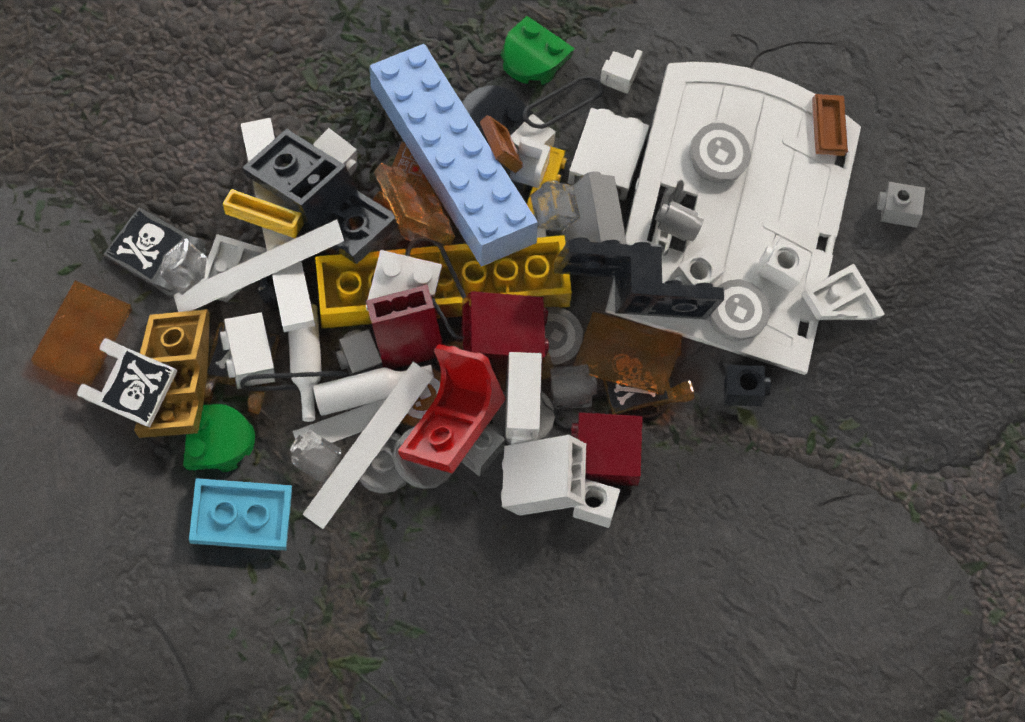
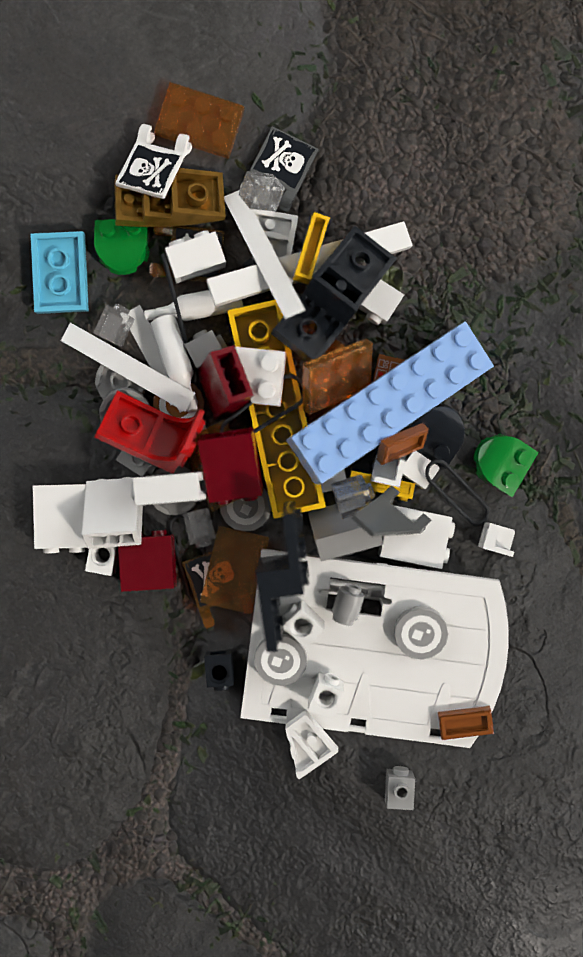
camera: 90 degrees right, 20 degrees up
none -> white brick [33,484,87,553]
none -> dark grey flag [351,486,432,537]

